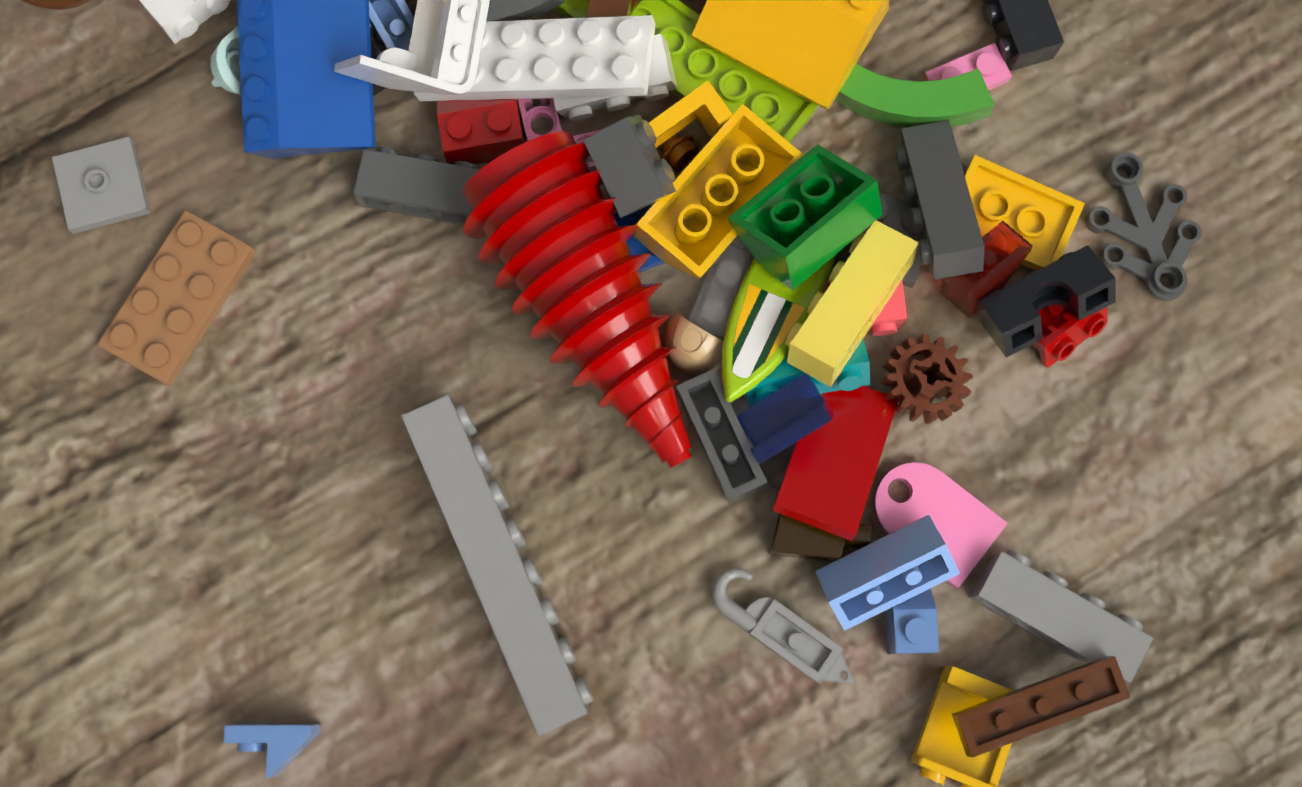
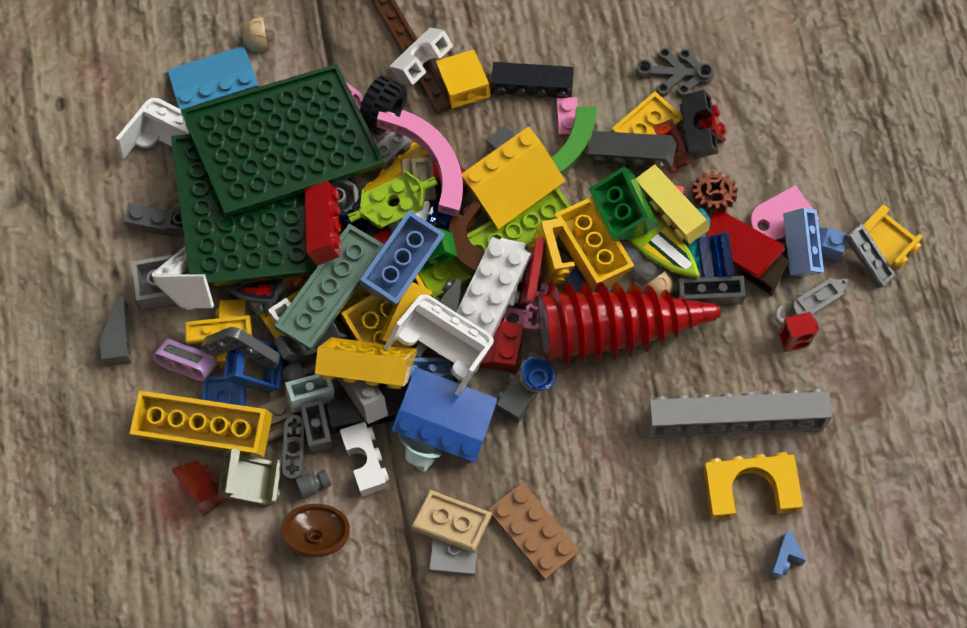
camera: 65 degrees left, 10 degrees down
dark grey brick [583,115,676,218] -> none
reddish brown plate [952,656,1131,758] -> none
light grey brick [969,550,1153,683] -> none
none -> tan tile [412,490,492,553]
none -> red tile [516,237,545,308]
none -> blue hair [520,357,555,392]
none -> yellow arch [703,452,803,521]
none -> red brick [778,312,818,353]
none -> dark grey tile [844,223,896,288]

